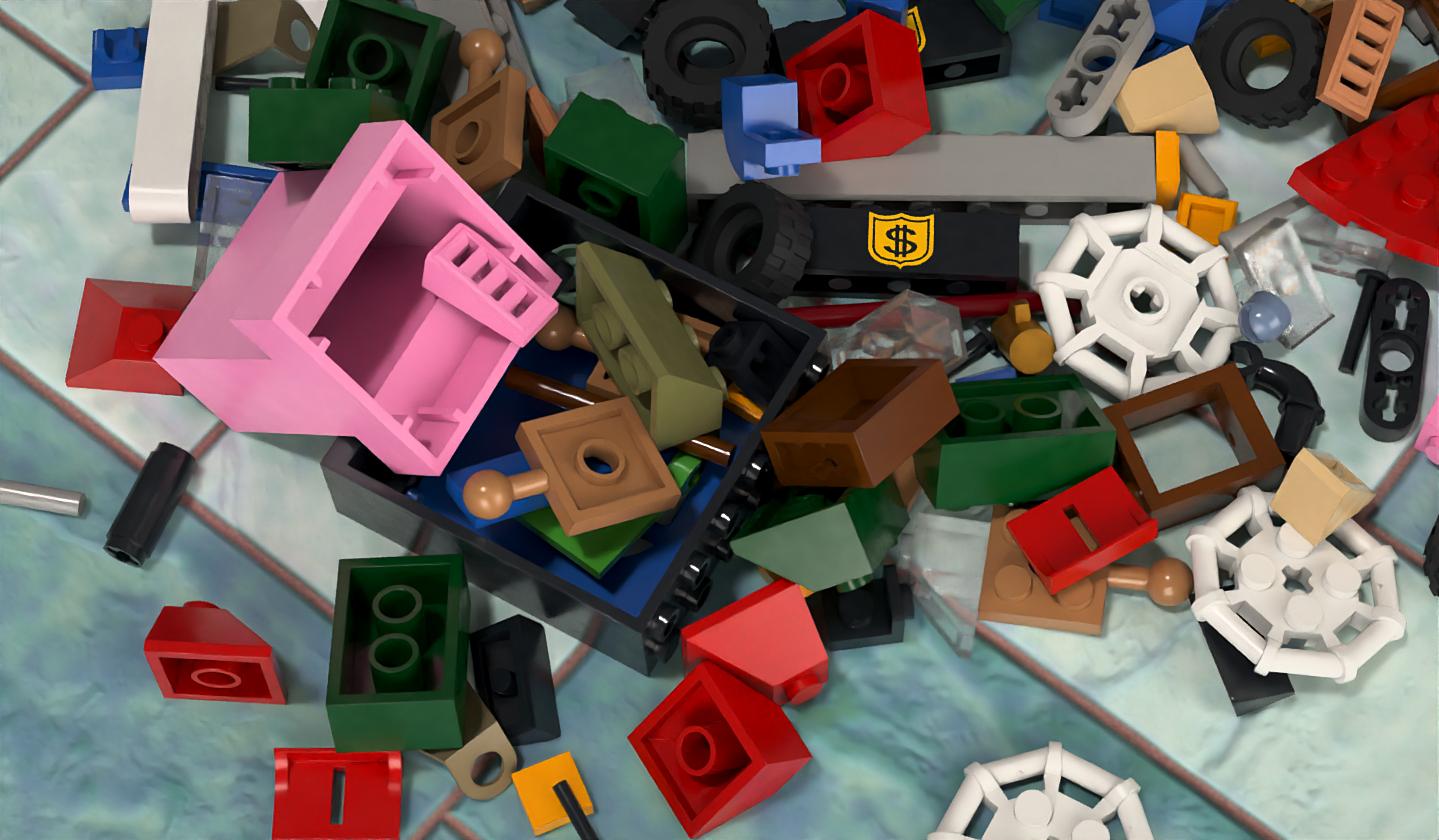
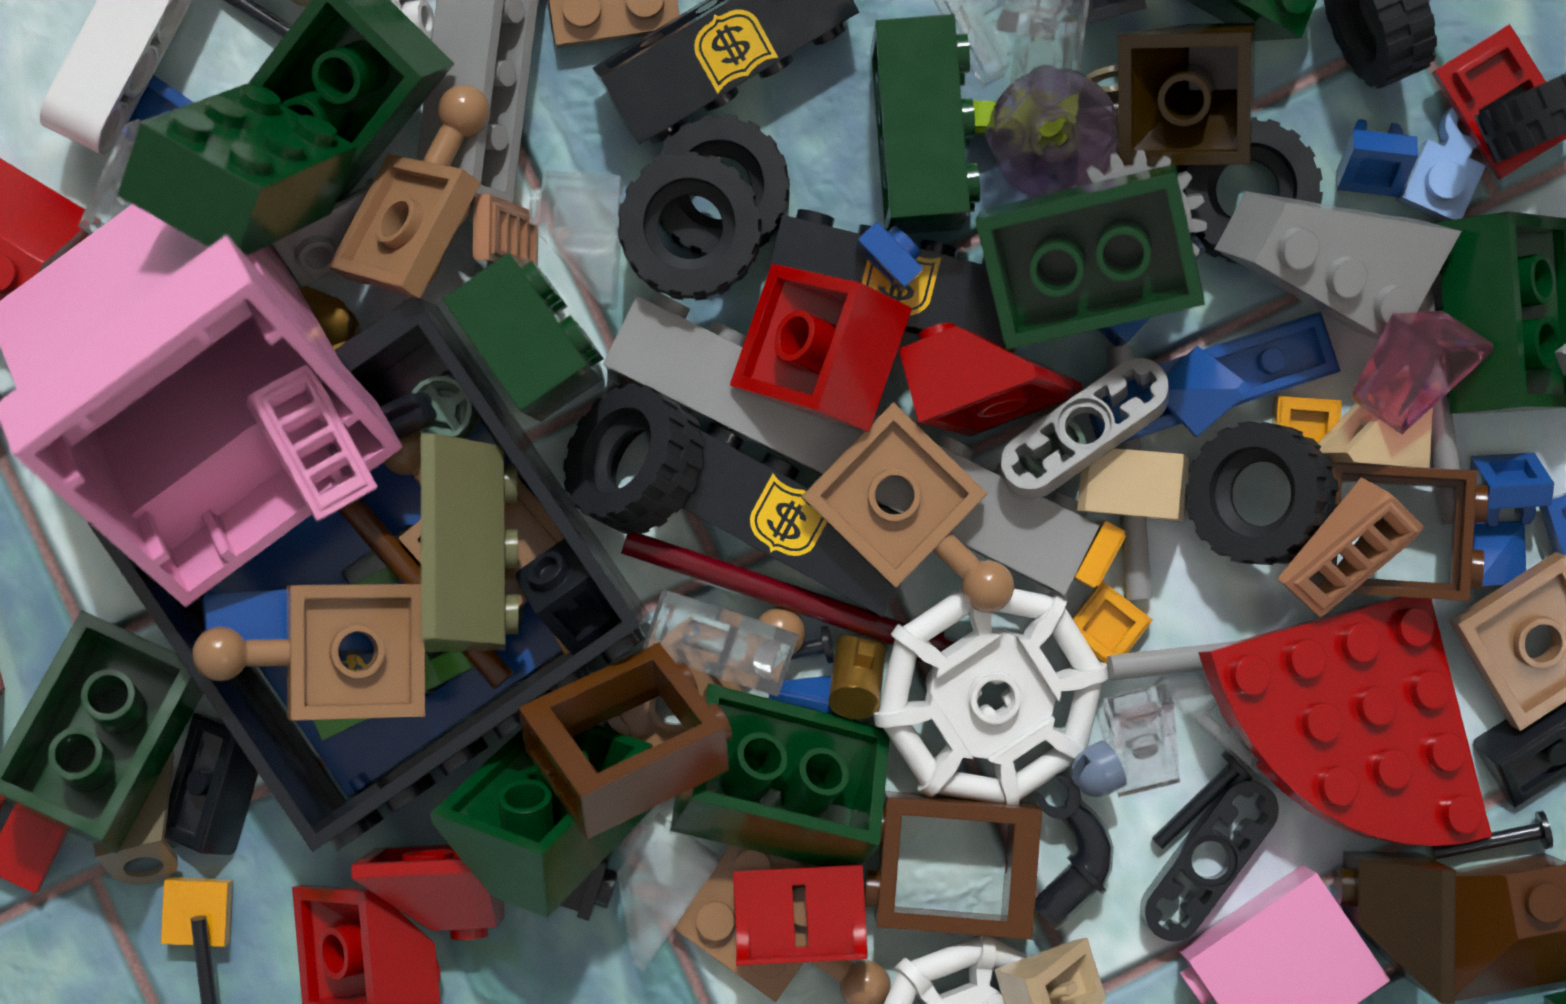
camera: 25 degrees right, 25 degrees up
blue brick [721,73,821,181] -> none
none -> medium nougat plate [802,402,1014,613]
none -> red slope [898,323,1083,437]

